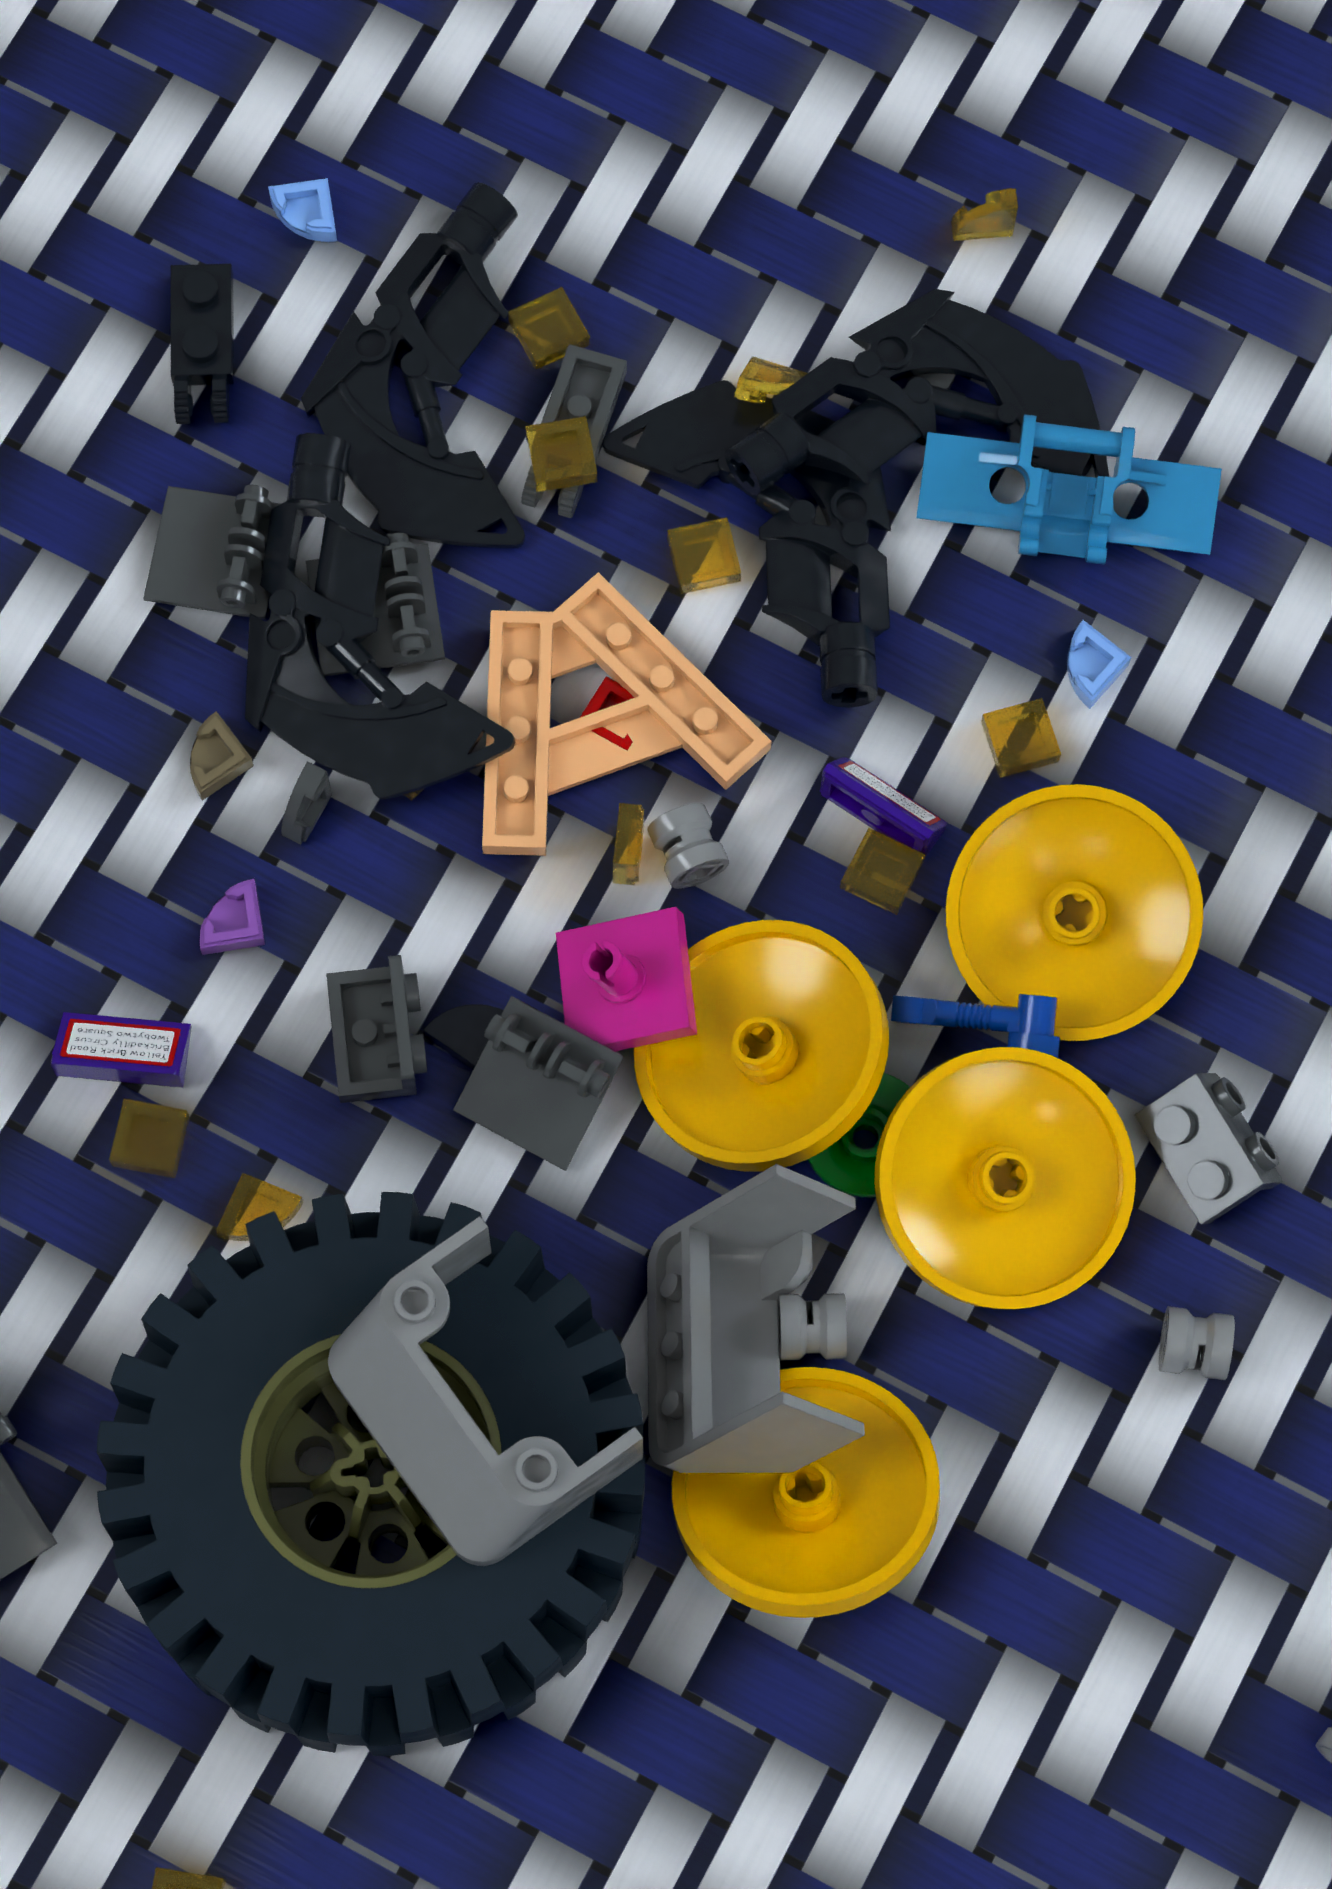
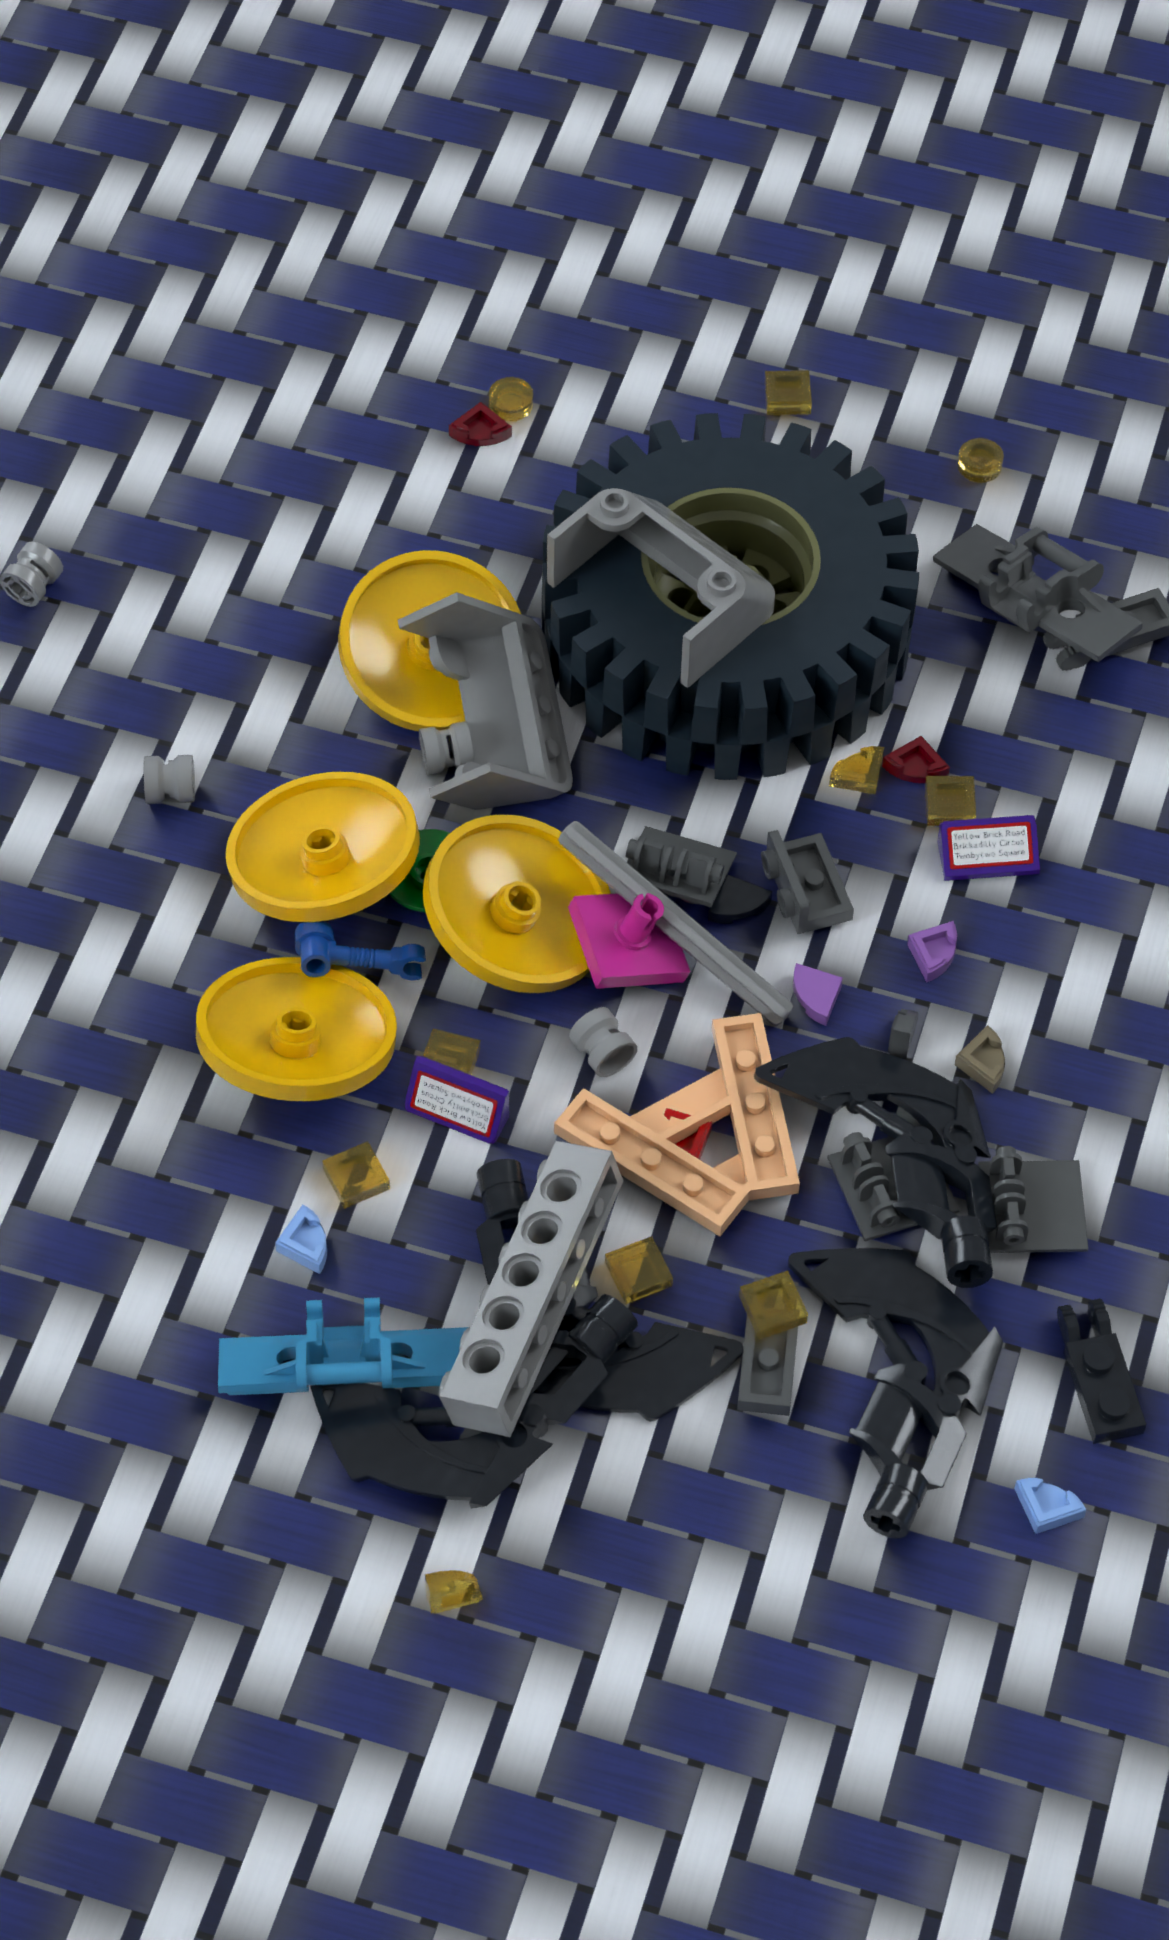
camera: 170 degrees right, 15 degrees down
clear yellow tile [508,287,590,370] -> none
clear yellow tile [613,803,644,885] -> none
clear yellow tile [734,356,808,403] -> none
bracket [1134,1073,1282,1225] -> none
none -> light grey brick [439,1141,623,1437]
none -> light grey axle [558,821,793,1026]
none -> medium lavender tile [793,963,843,1026]
none -> dark red tile [882,736,950,783]

